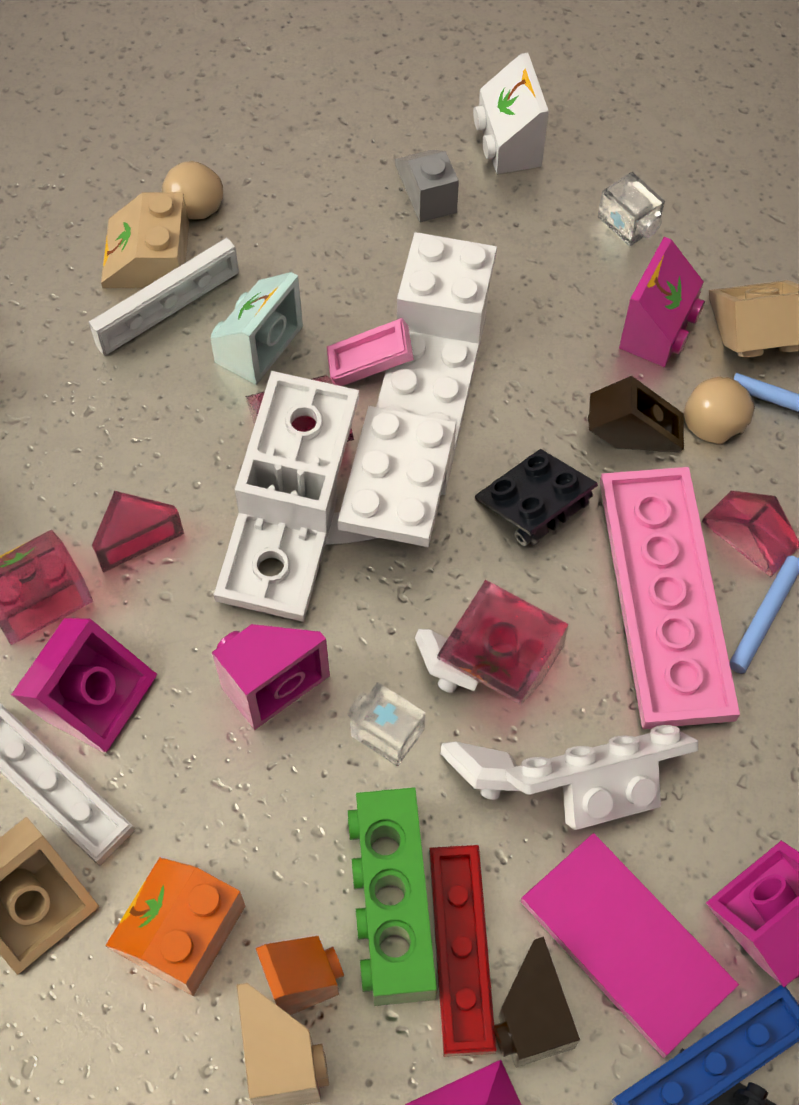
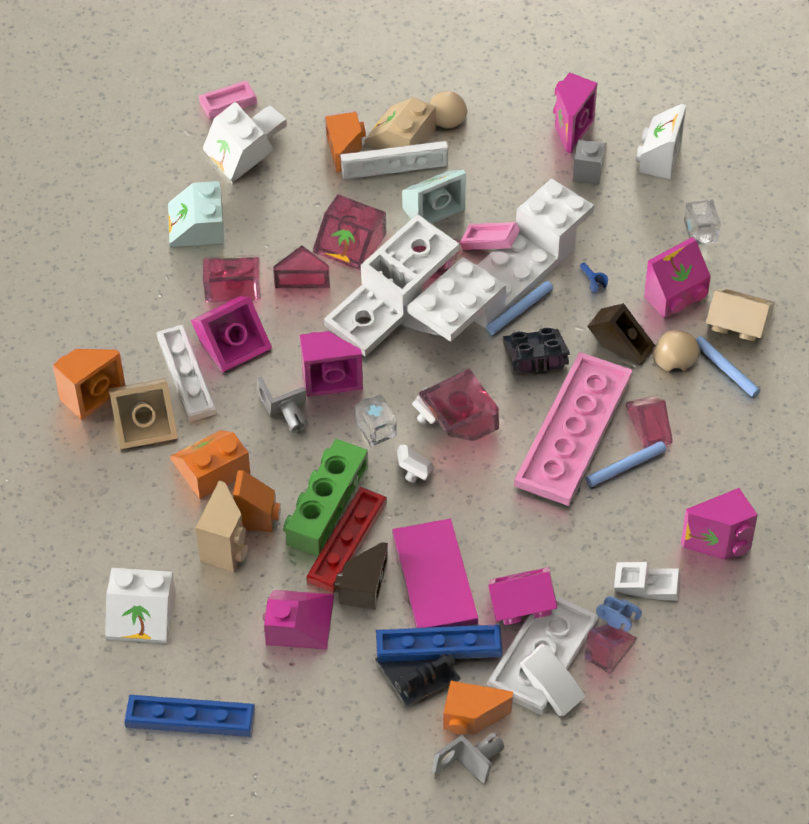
camera: 30 degrees right, 10 degrees down
white bracket [505,725,698,830] -> none
none -> light grey bracket [257,376,308,433]
none -> clear pink slope [313,194,387,271]
none -> orange slope [325,112,366,172]
none -> light blue bar [486,281,553,335]
none -> dark pink slope [553,72,598,154]
none -> blue hand [580,262,608,292]

